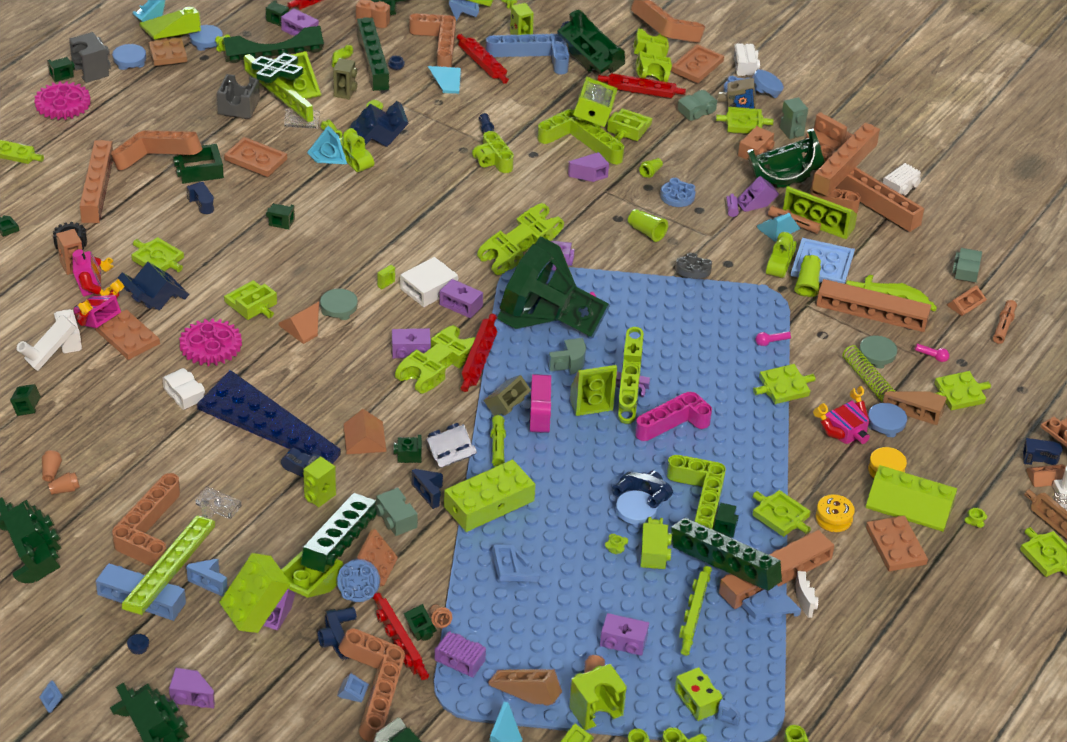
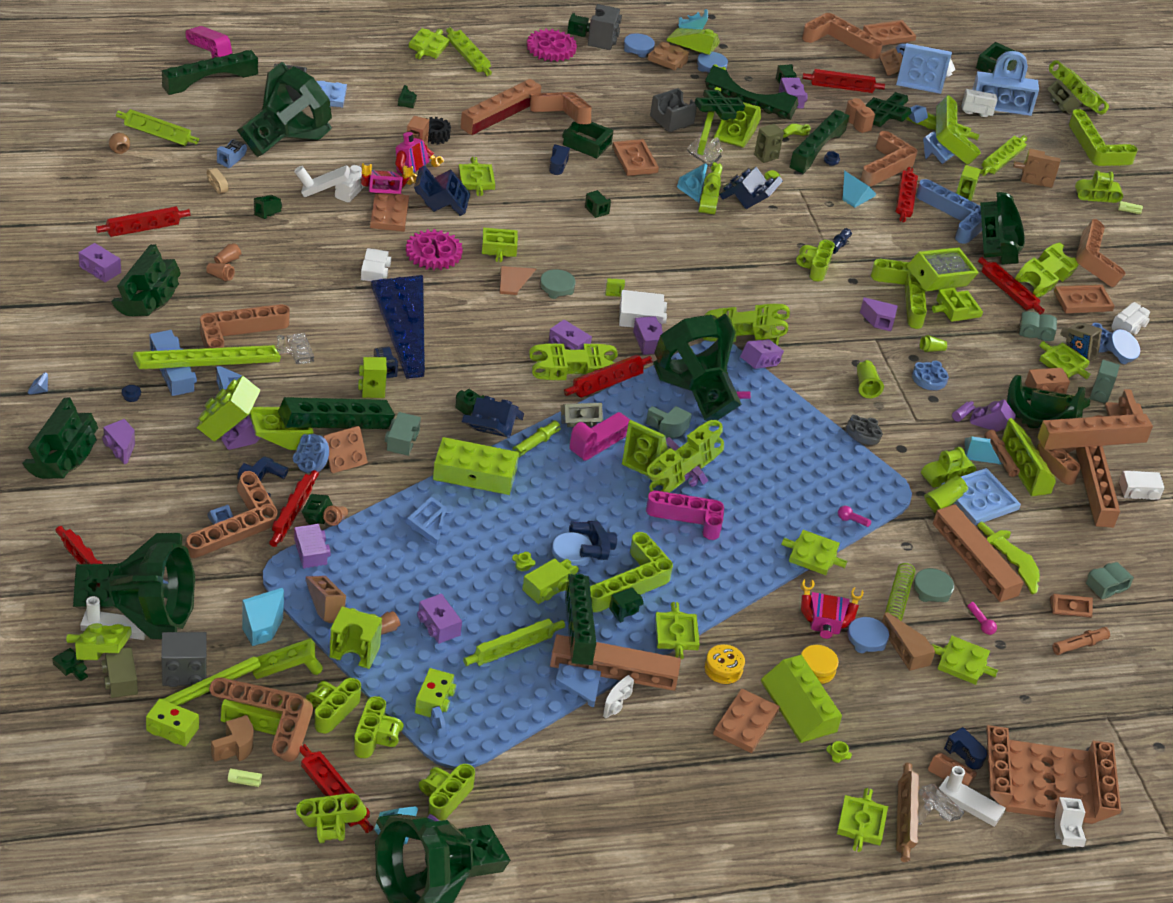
camera: 40 degrees right, 0 degrees up
nougat slope [343,409,386,454] -> none
dark blue slope [412,469,443,509] -> none

